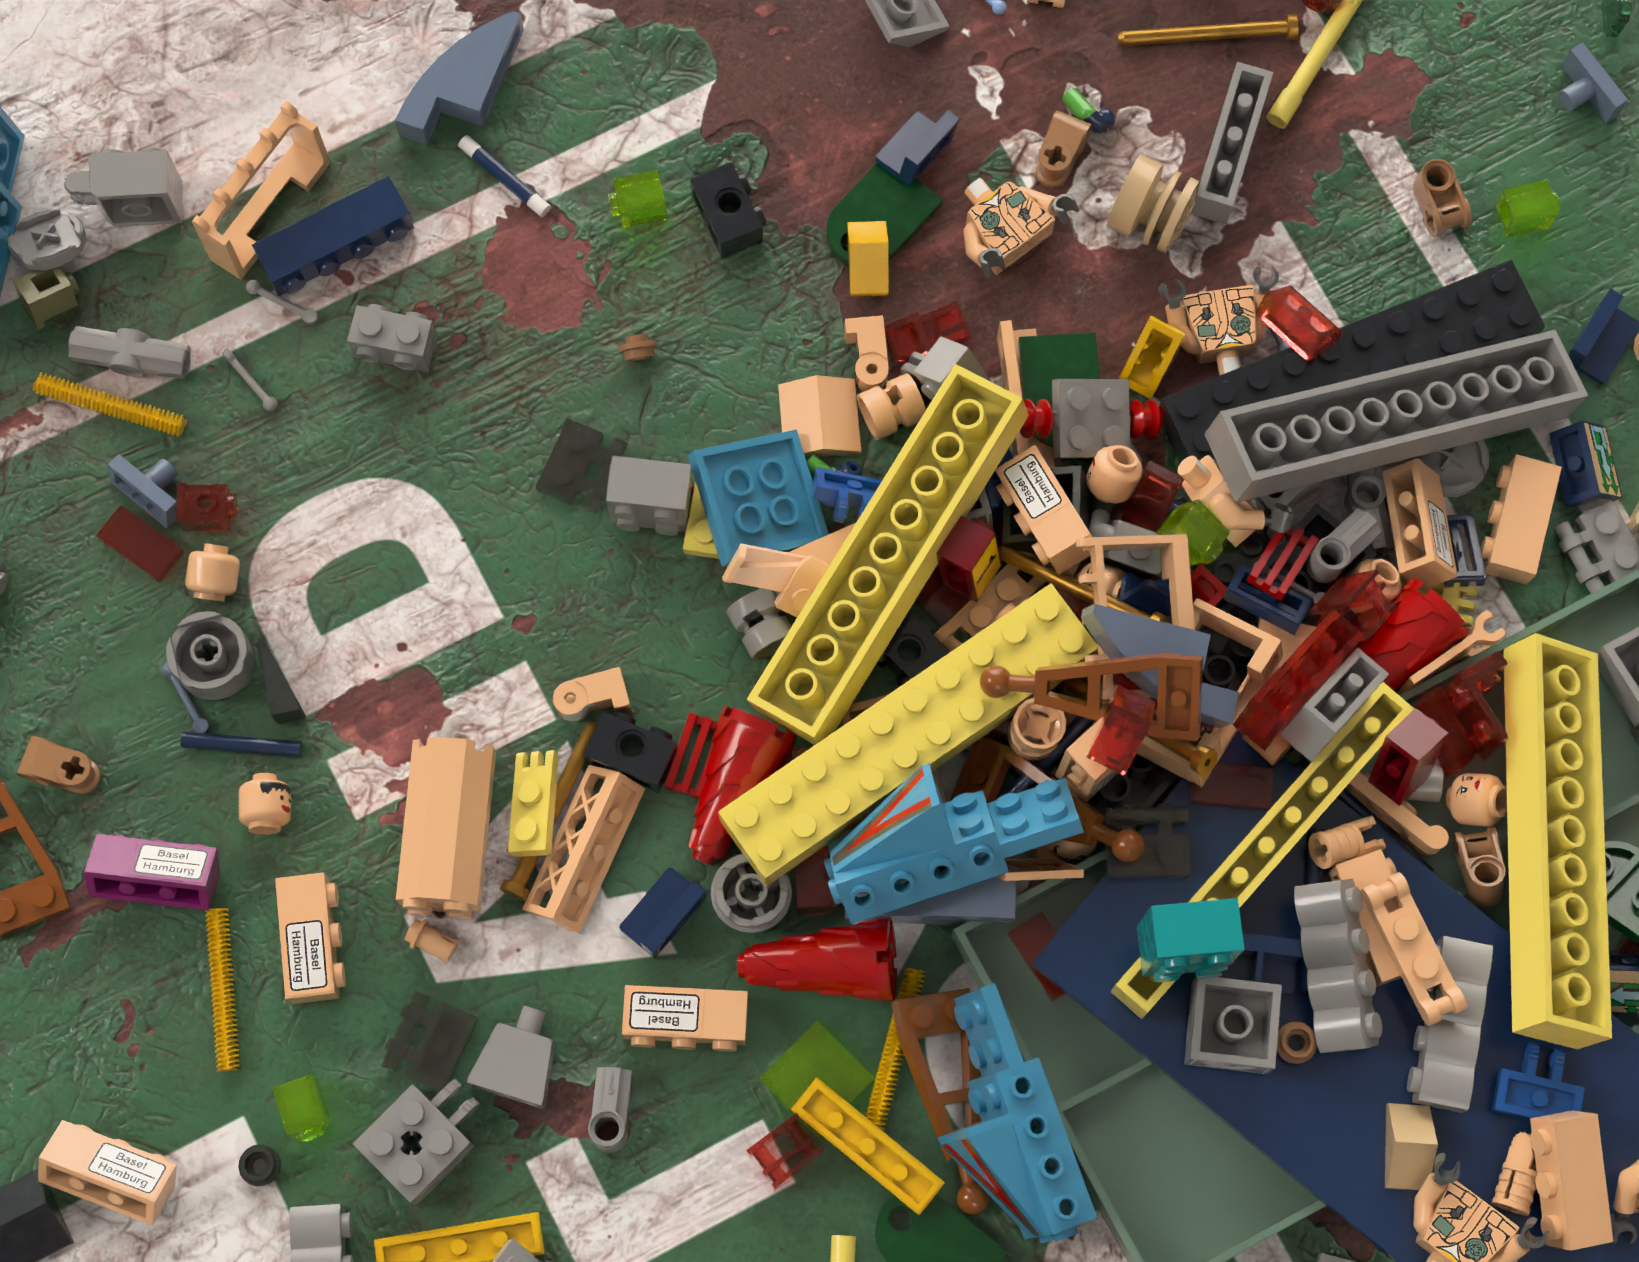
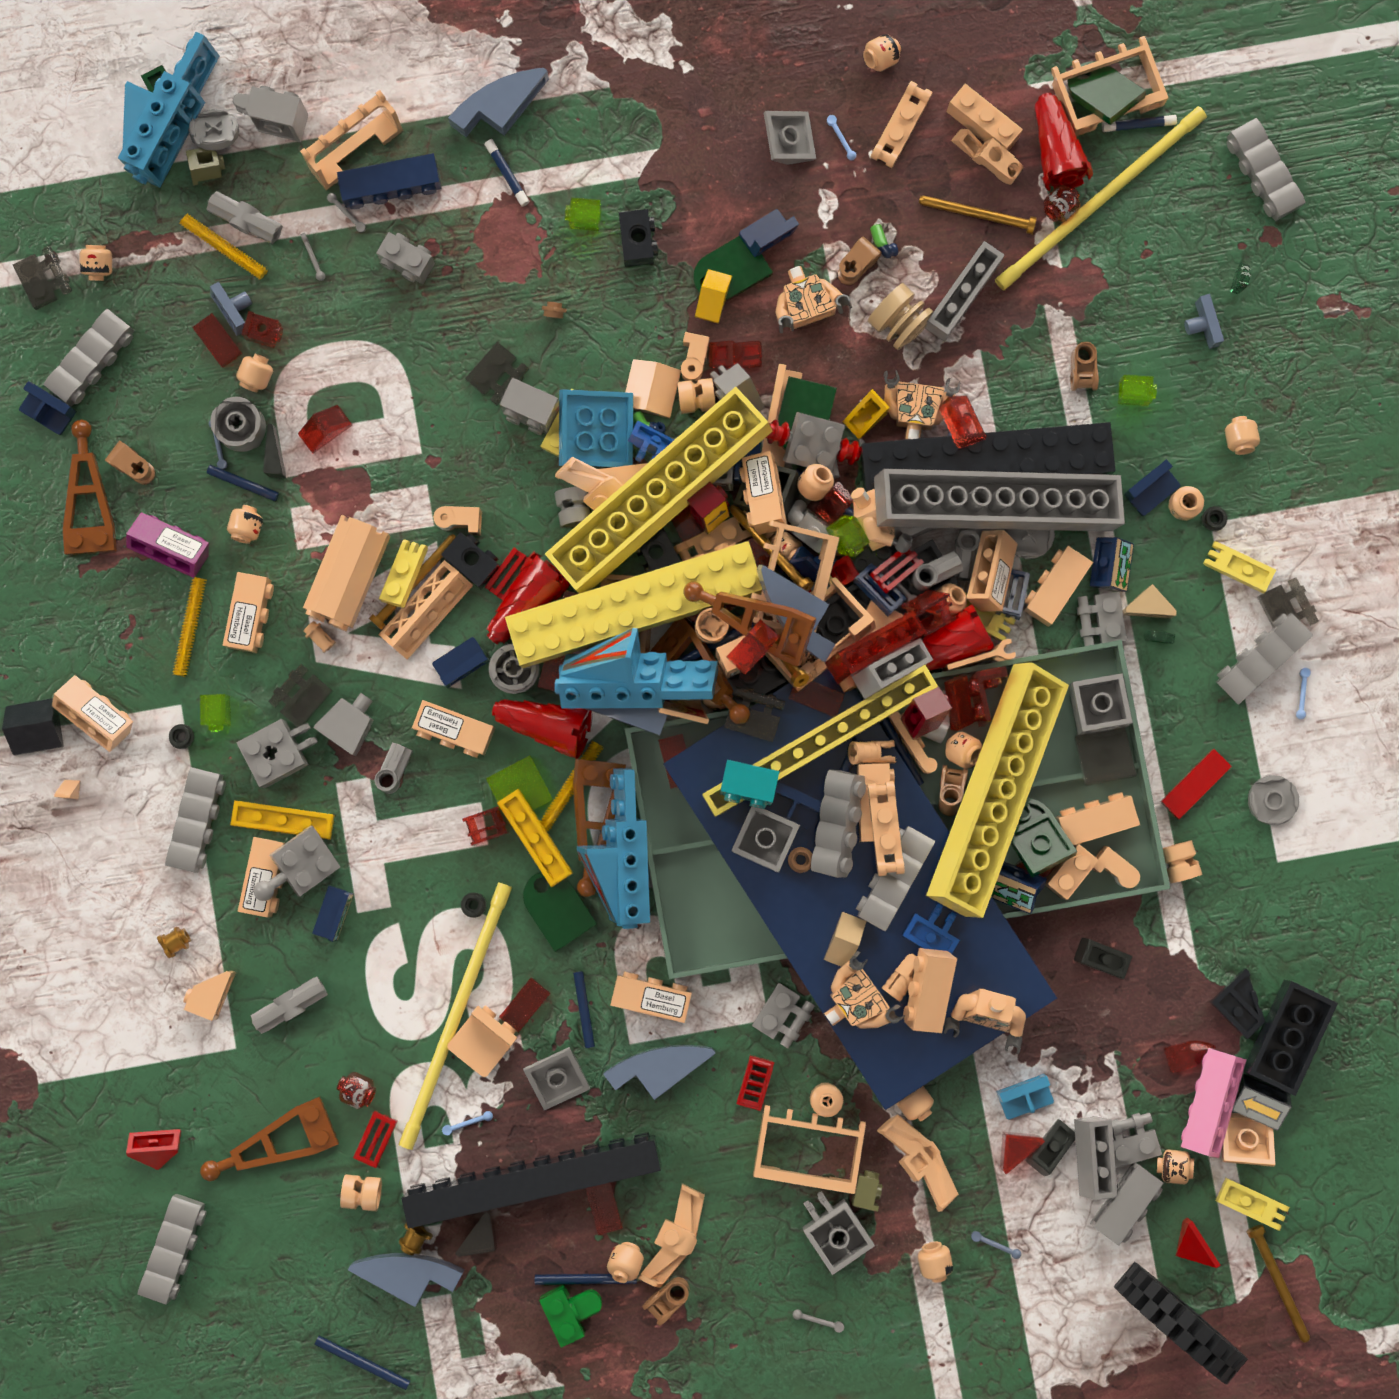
camera: 20 degrees right, 10 degrees up
none -> clear red slope [298,405,352,454]

